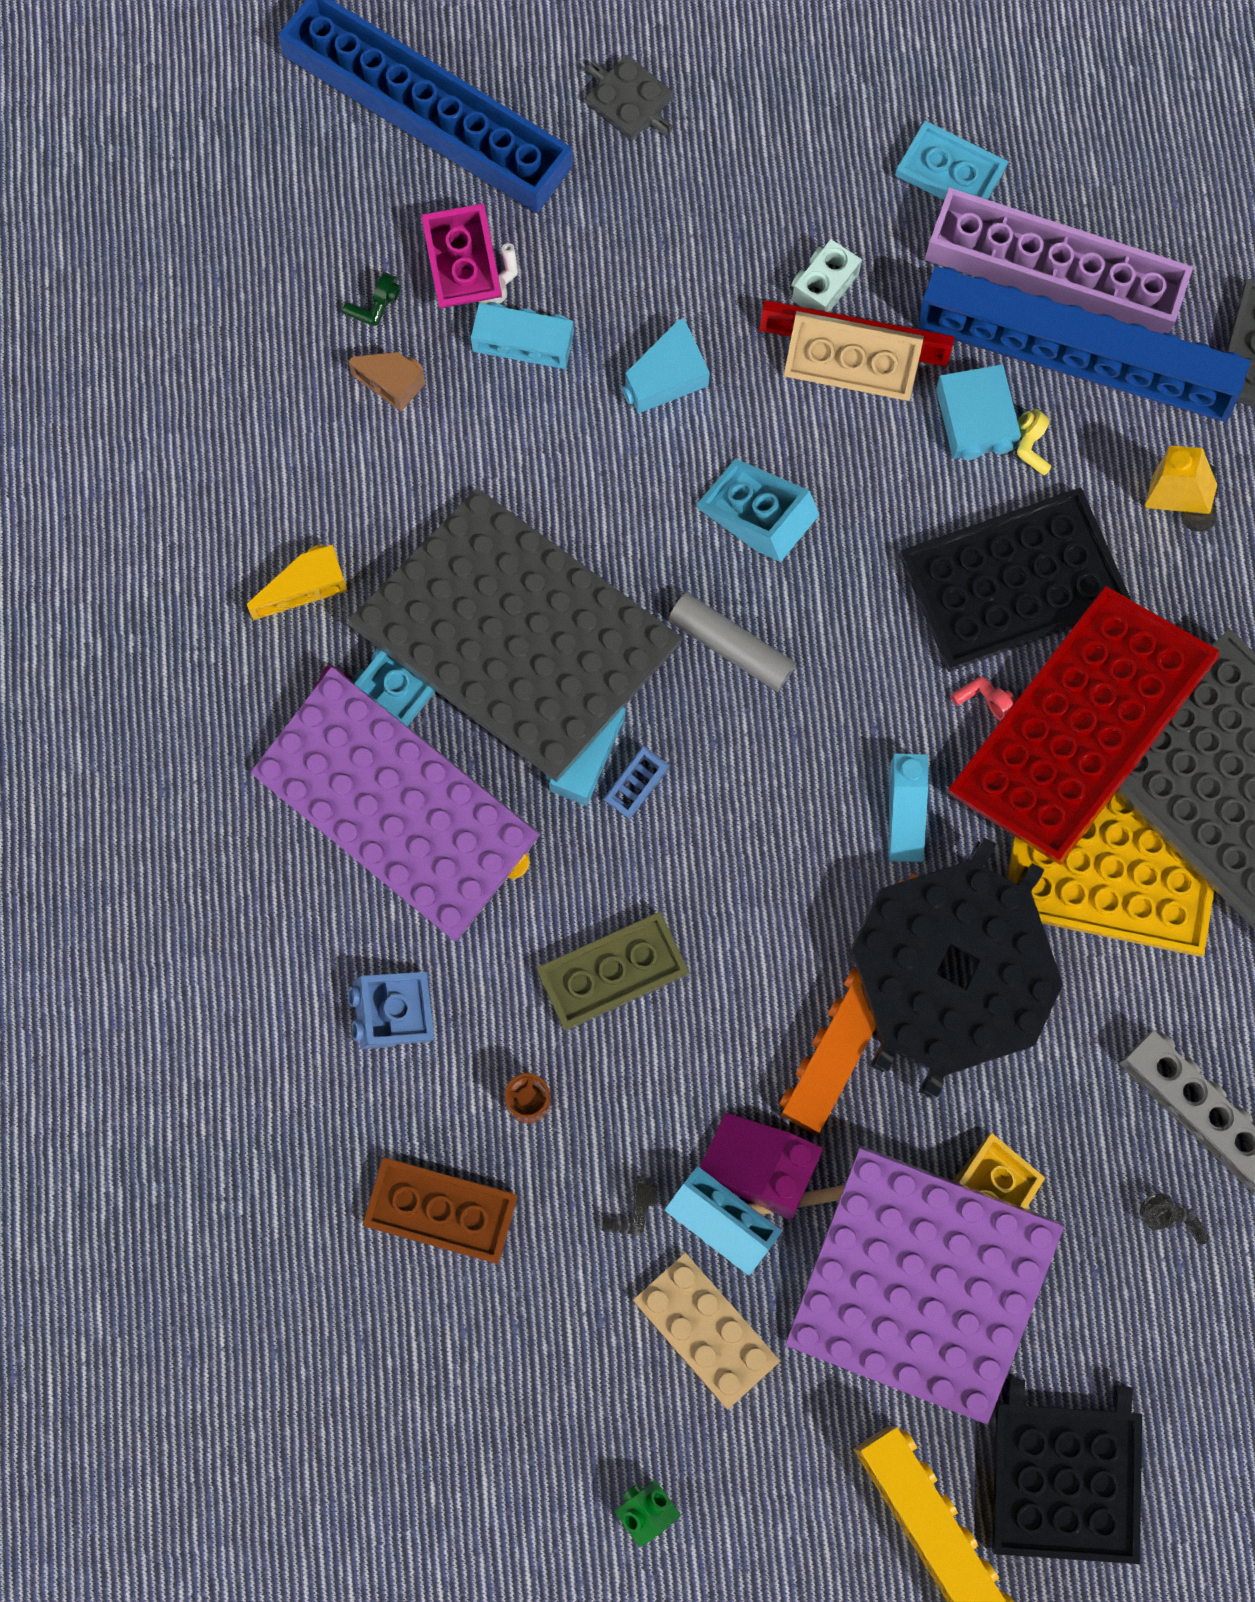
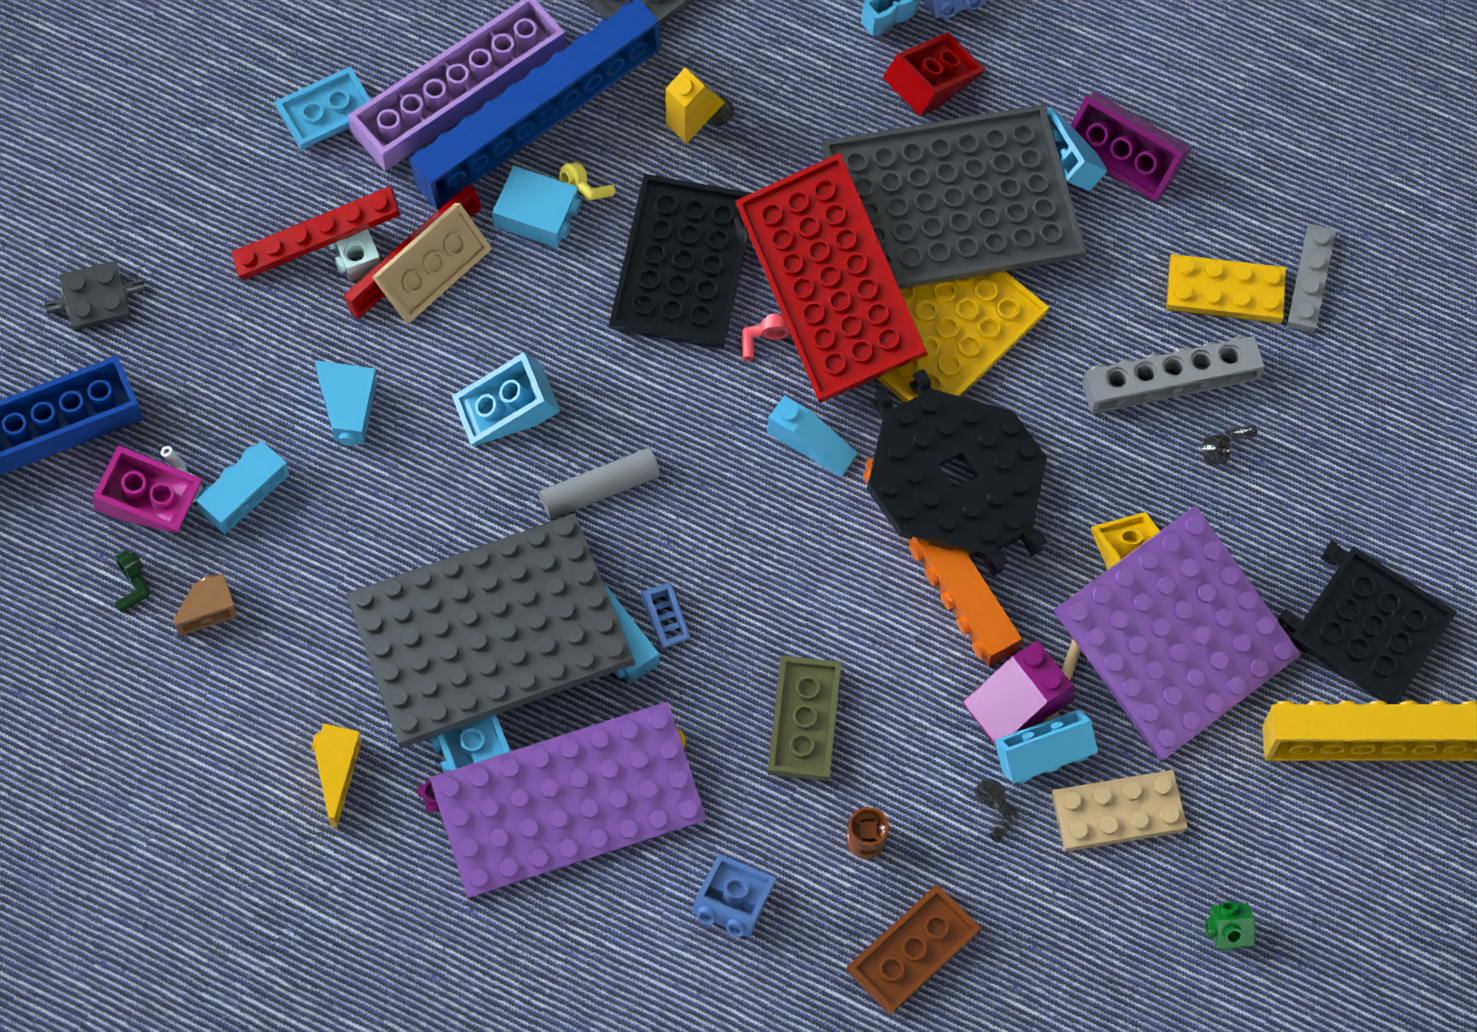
camera: 60 degrees left, 10 degrees down
none -> red plate [231,186,401,280]

